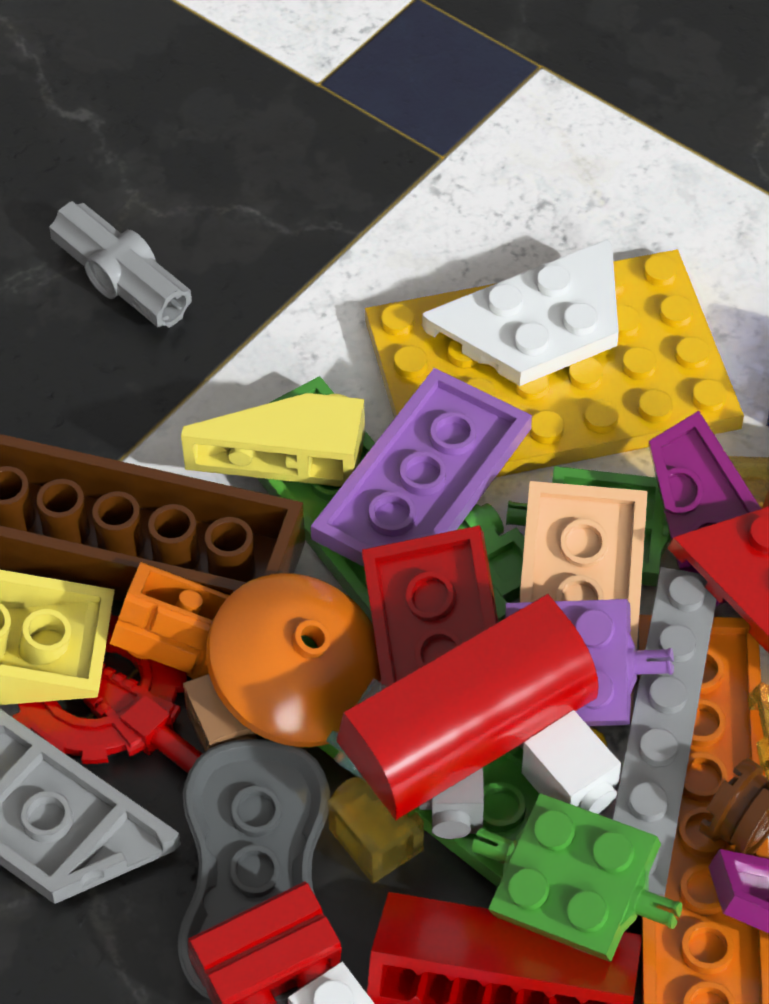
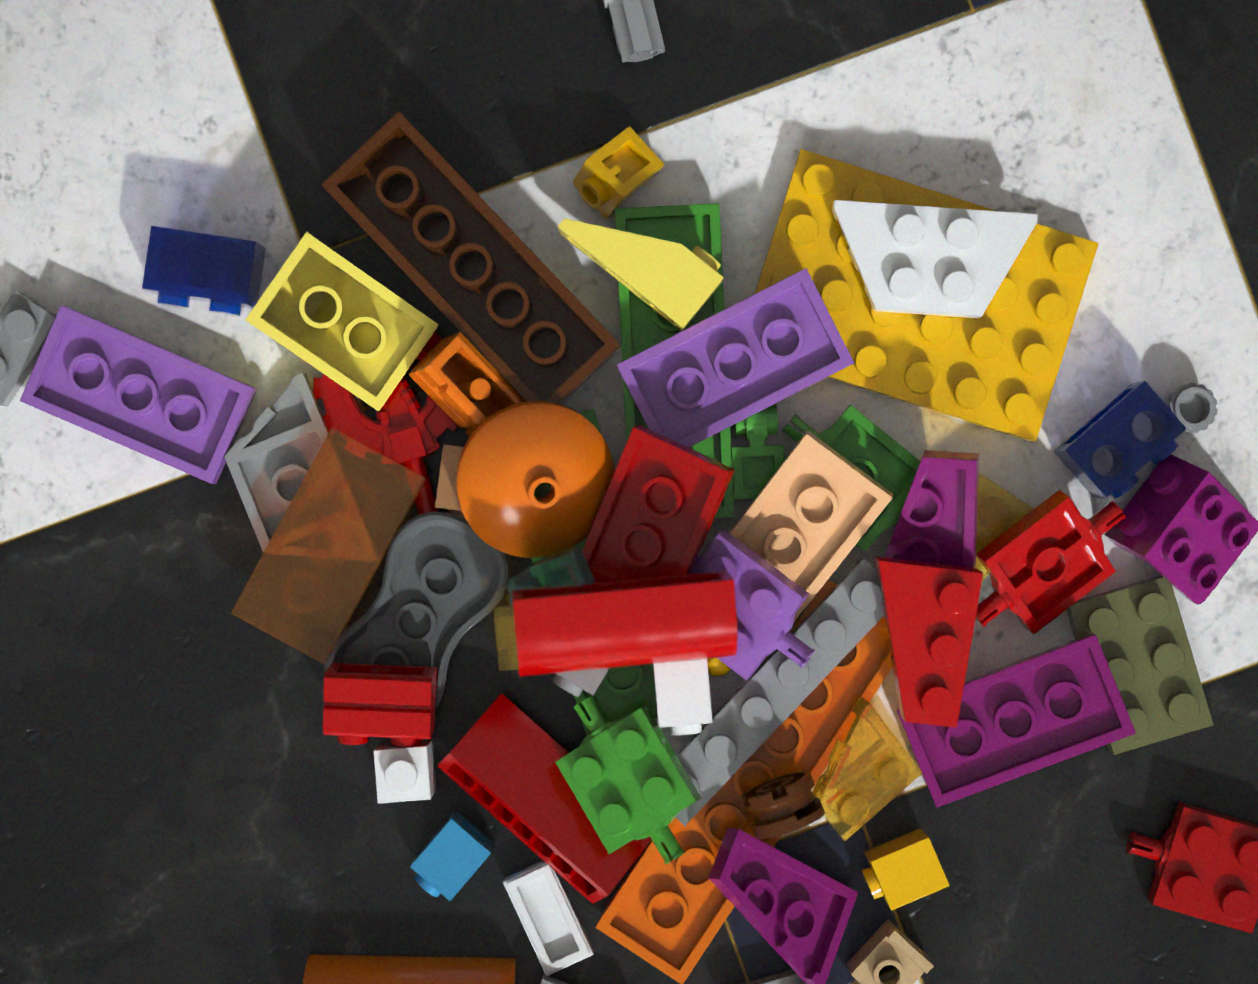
camera: 30 degrees right, 35 degrees up
none -> clear orange tile [231,428,427,664]
none -> yellow bracket [573,126,665,219]

